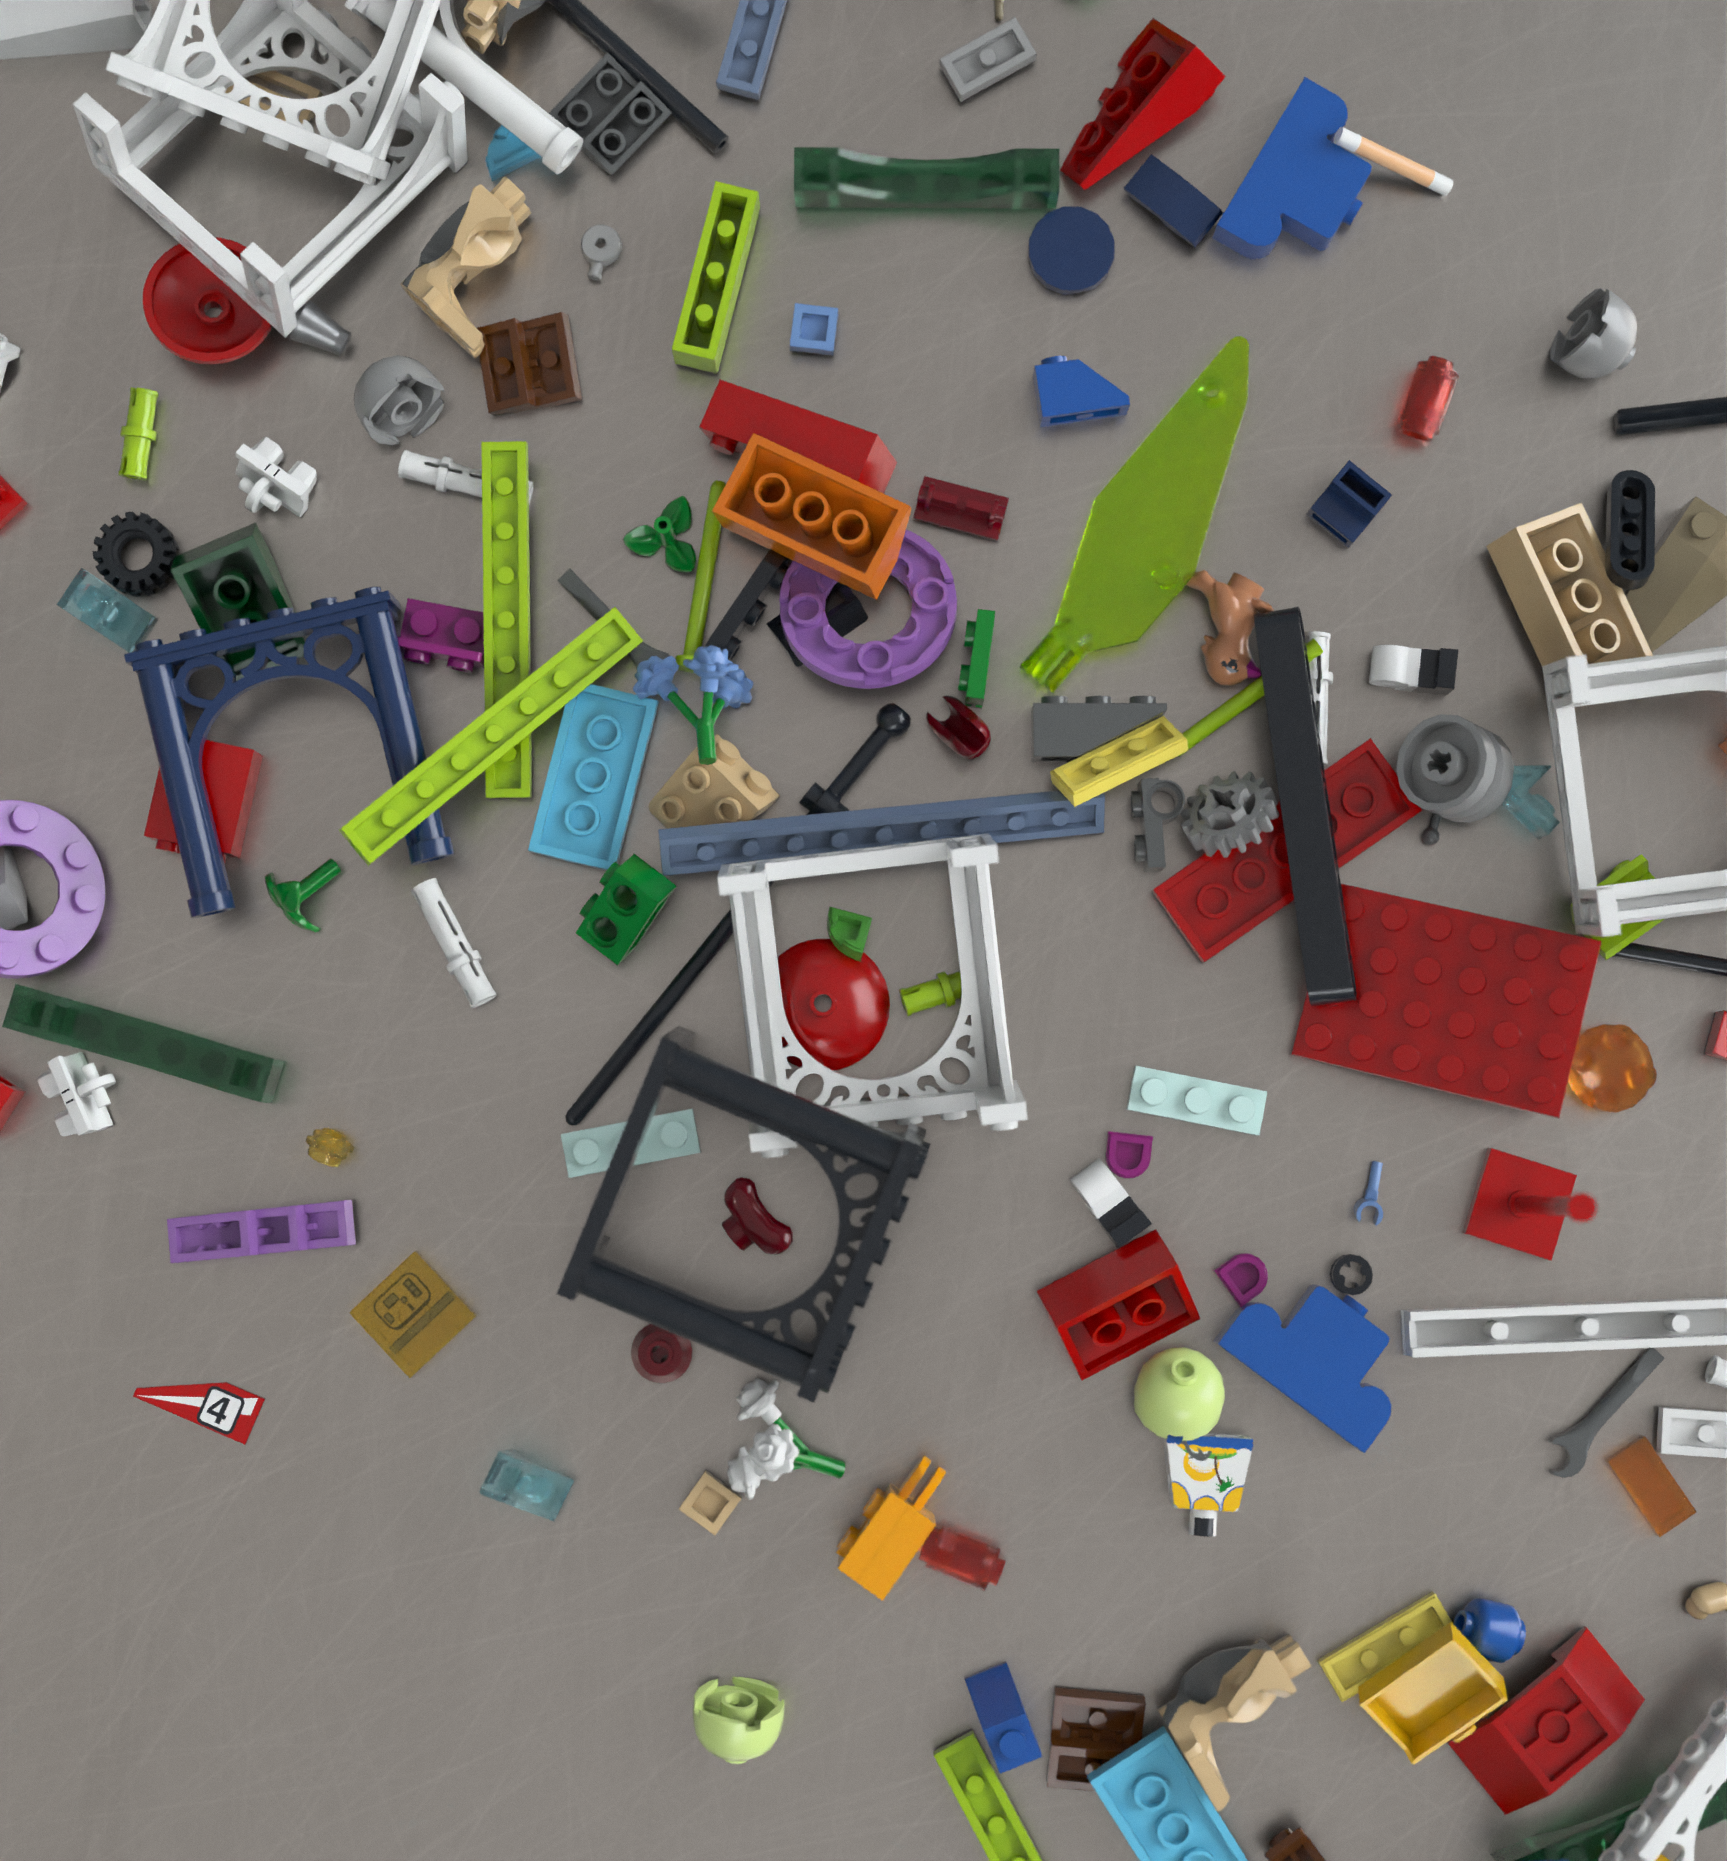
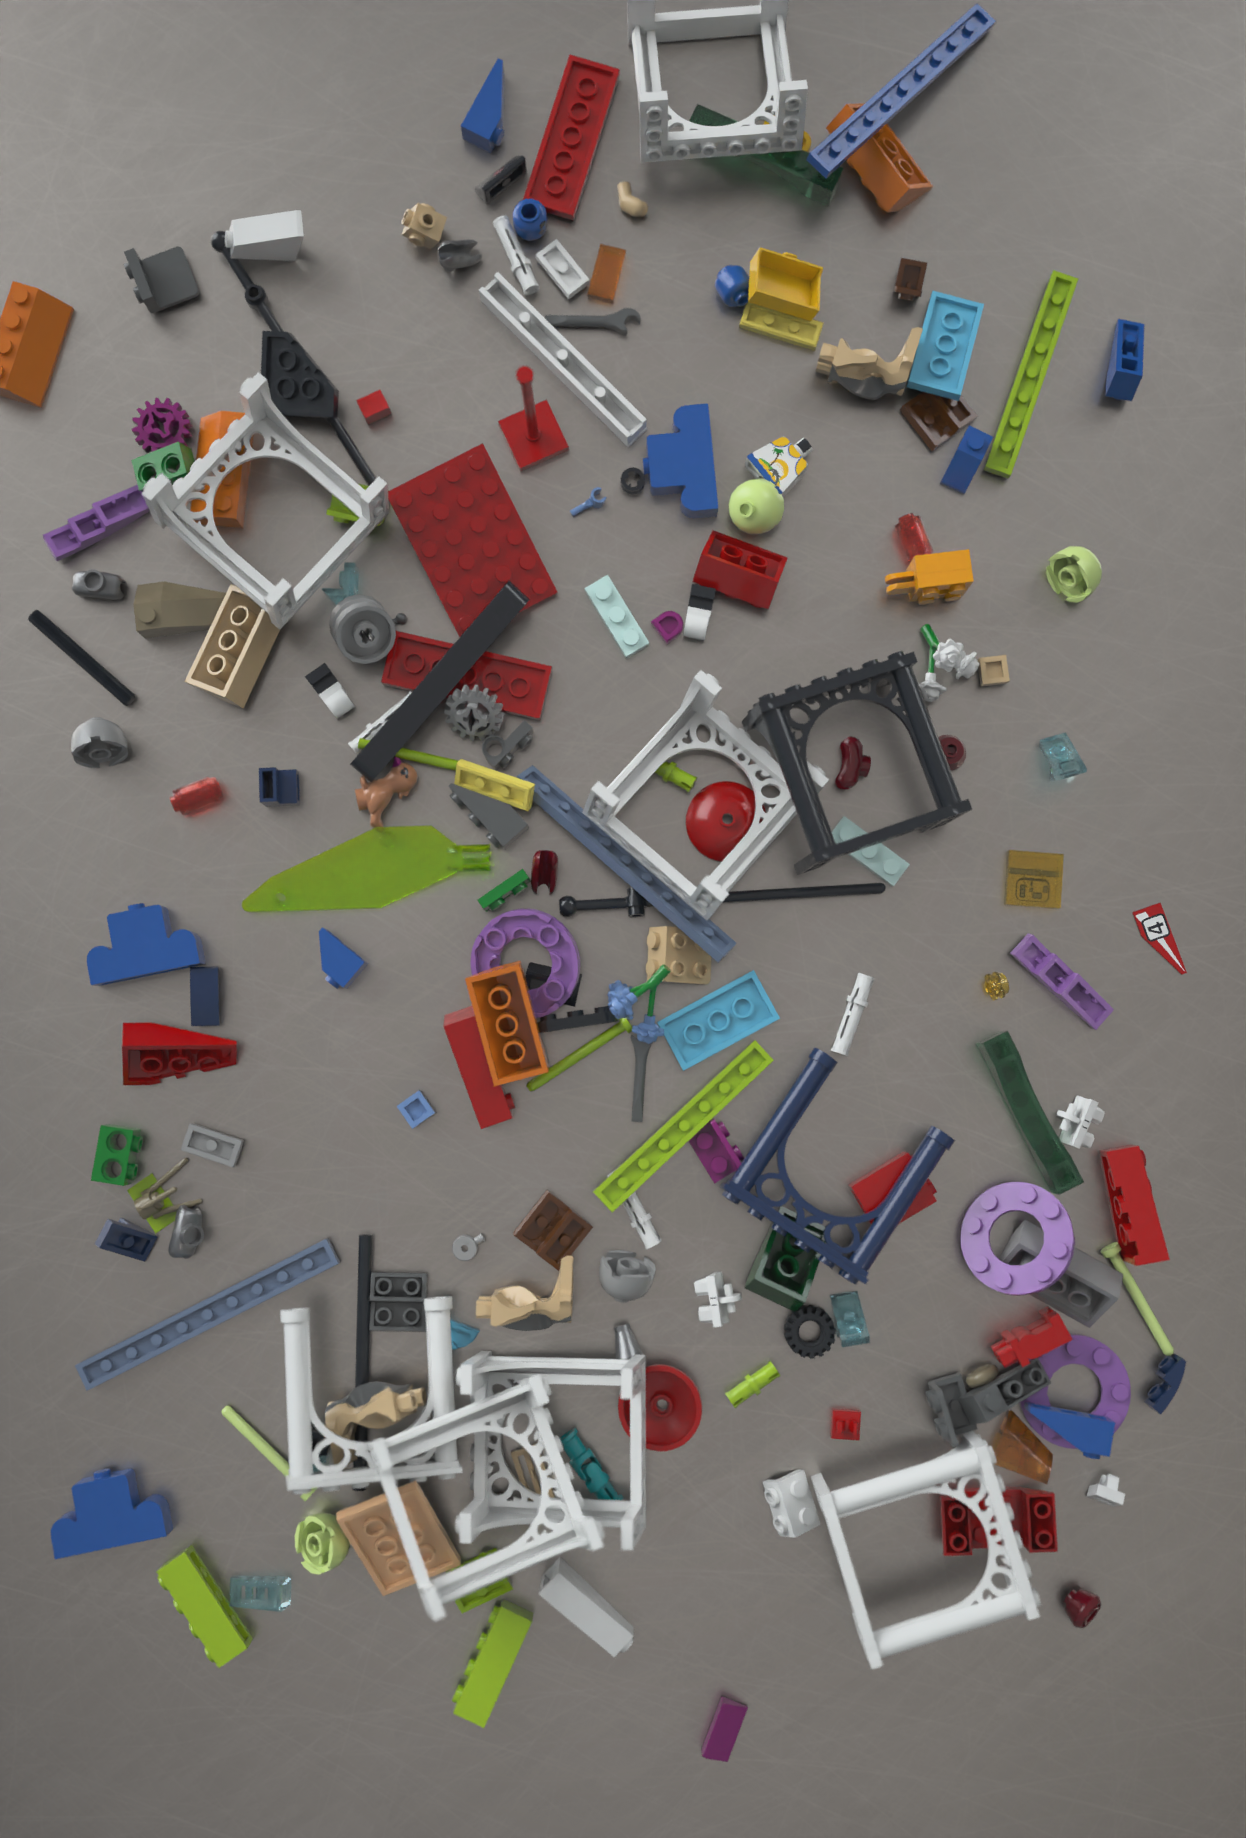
camera: 135 degrees left, 0 degrees up
green plant [265,858,341,932] -> none
lime plate [339,607,643,866] -> none
green brick [576,854,677,966] -> none
green plant [623,496,696,572] -> none
lime brick [671,181,760,374] -> none
clear green arch [794,147,1059,209] -> none
bright green tile [827,907,872,962] -> none
dark red hinge [913,476,1009,541] -> none
dark blue tile [1028,206,1115,295] -> none
magenta tile [1213,1253,1268,1307] -> none
light nougat bar [1333,127,1453,196] -> none
red slope [1447,1626,1645,1815] -> none
clear orange dish [1569,1024,1657,1113] -> none
black plate [1605,470,1655,590] -> none
none -> teal piece [560,1428,624,1500]

